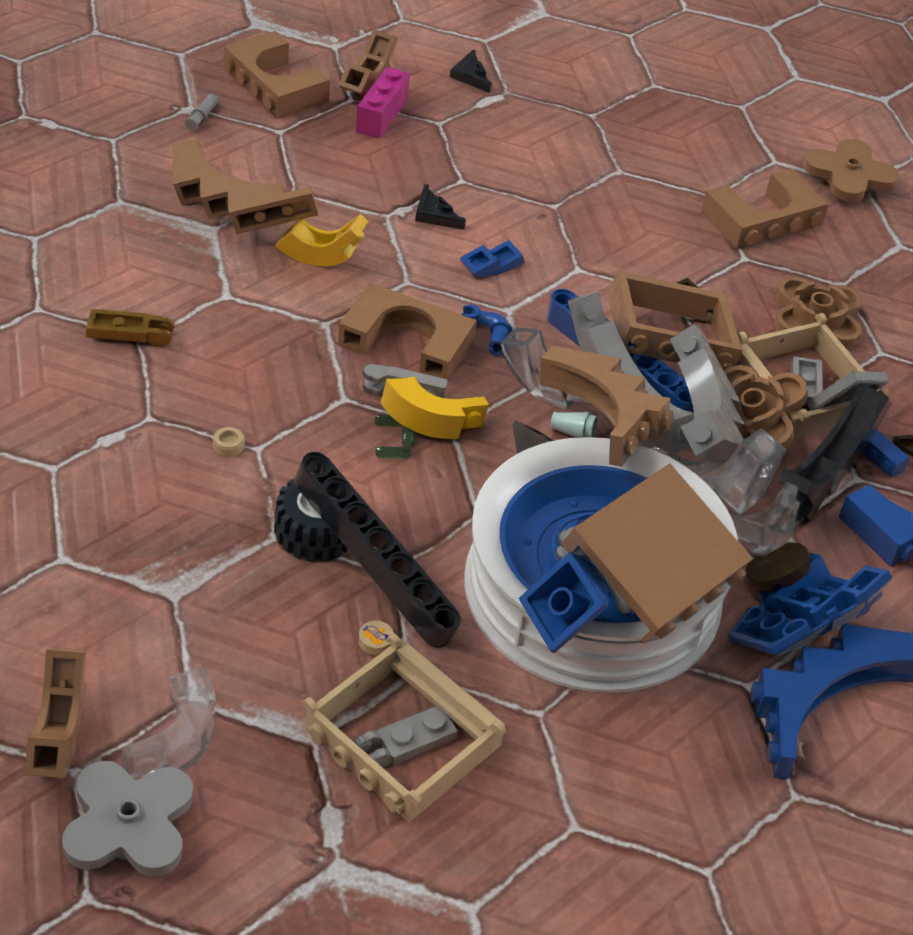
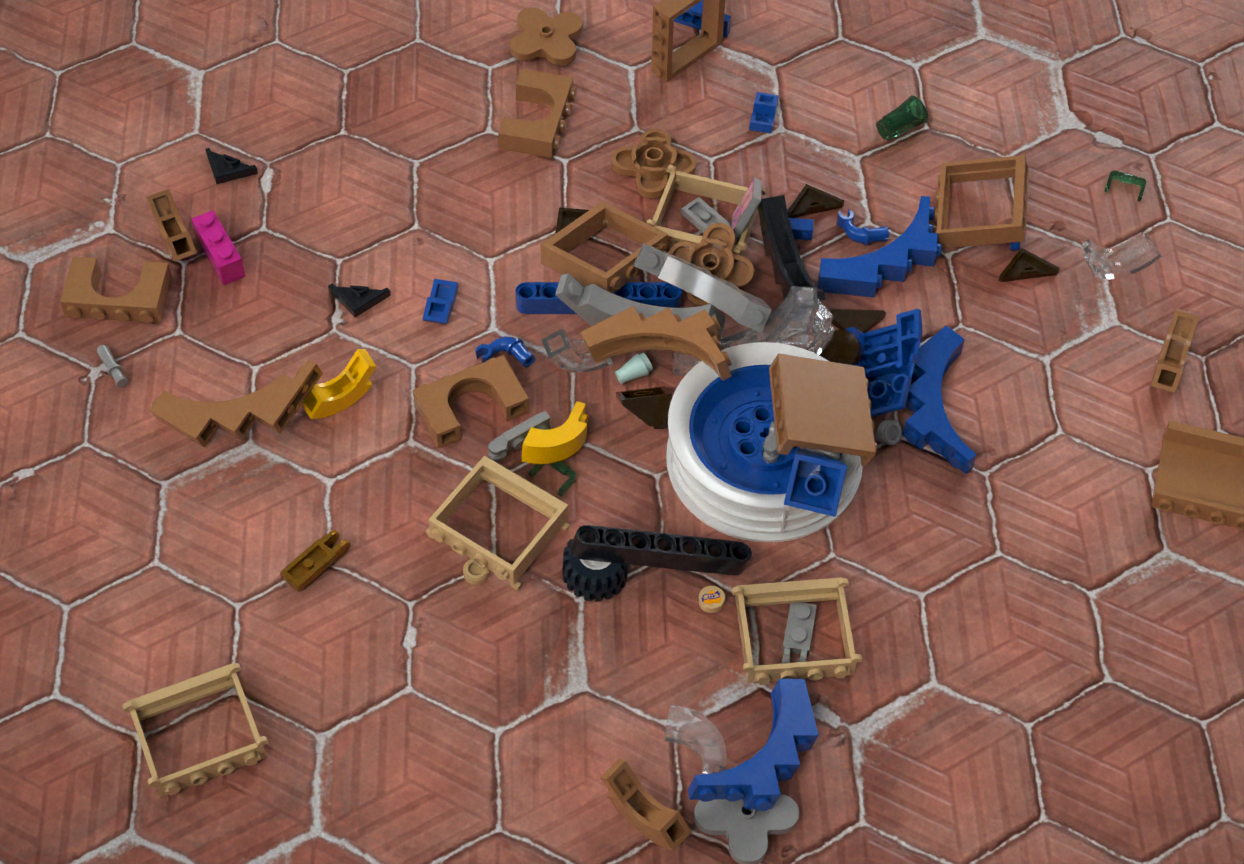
camera: 45 degrees left, 10 degrees up
none -> tan window [426,456,570,590]
none -> blue arch [688,679,819,811]
none -> dark brown tile [822,309,886,333]
none -> light grey tile [875,420,902,445]

